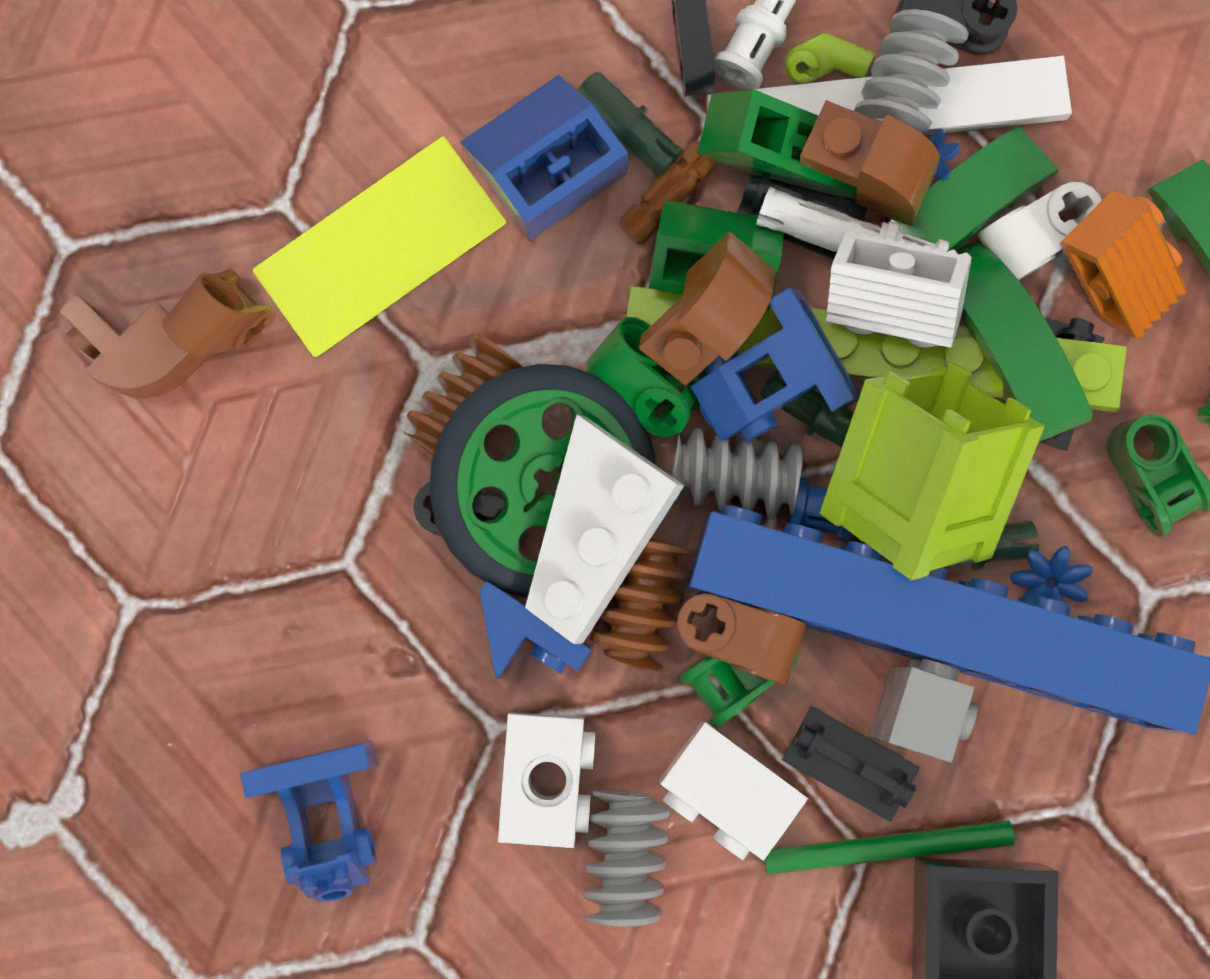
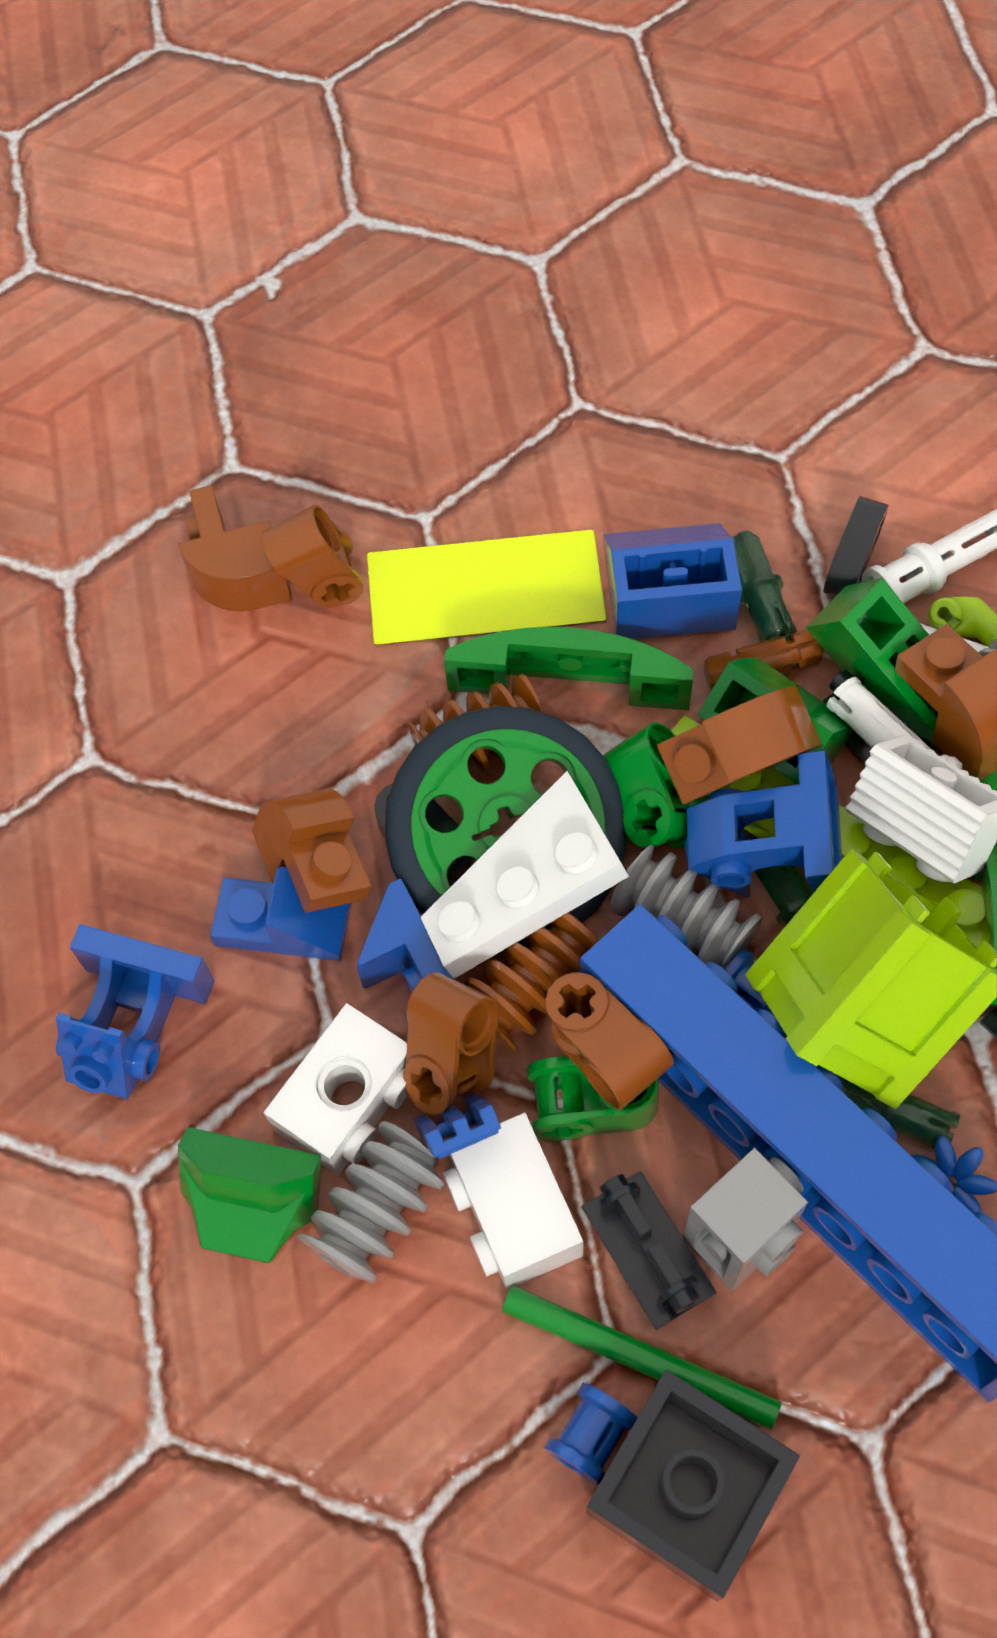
camera: 35 degrees right, 20 degrees down
none -> green slope [178,1127,321,1263]
none -> blue slope [210,866,352,961]
none -> dark orange brick [252,789,372,913]
none -> dark orange piece [403,972,500,1116]
none -> blue tile [413,1093,501,1159]
none -> green slope [444,627,694,711]
none -> blue bush [544,1382,638,1486]

